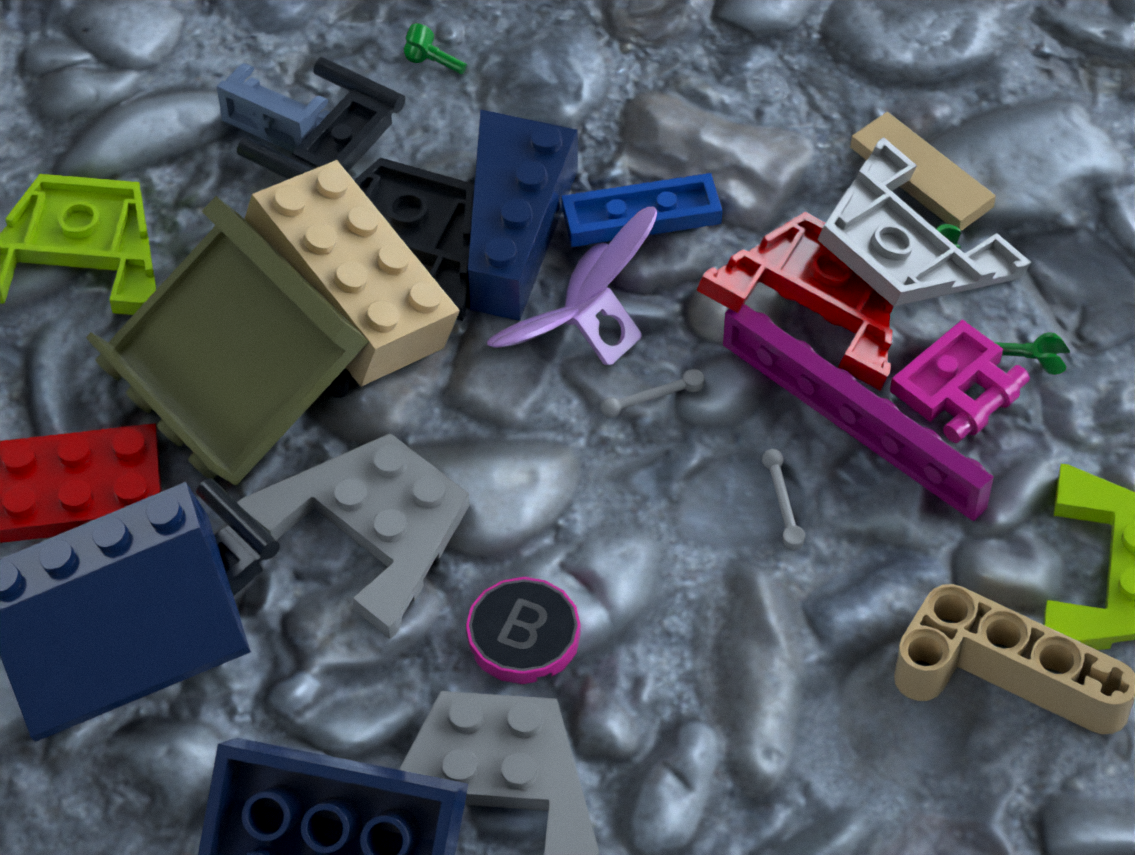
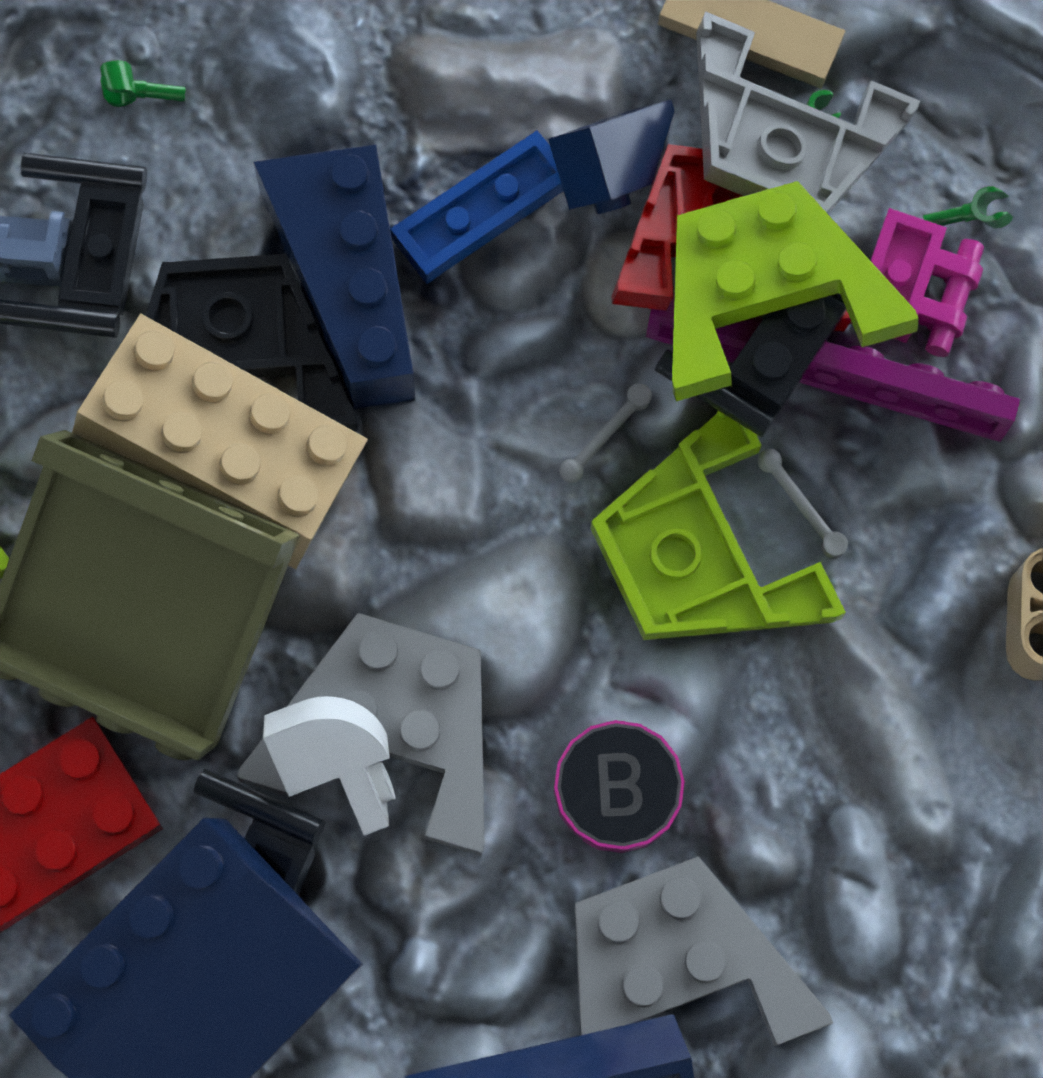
camera: 30 degrees left, 20 degrees up
lavender piece [487,207,657,365] -> none
none -> white brick [263,696,395,836]
none -> dark blue slope [548,99,675,214]
none -> lime wing [590,411,846,640]
none -> black plate [654,293,847,438]
none -> lime wing [672,181,919,401]

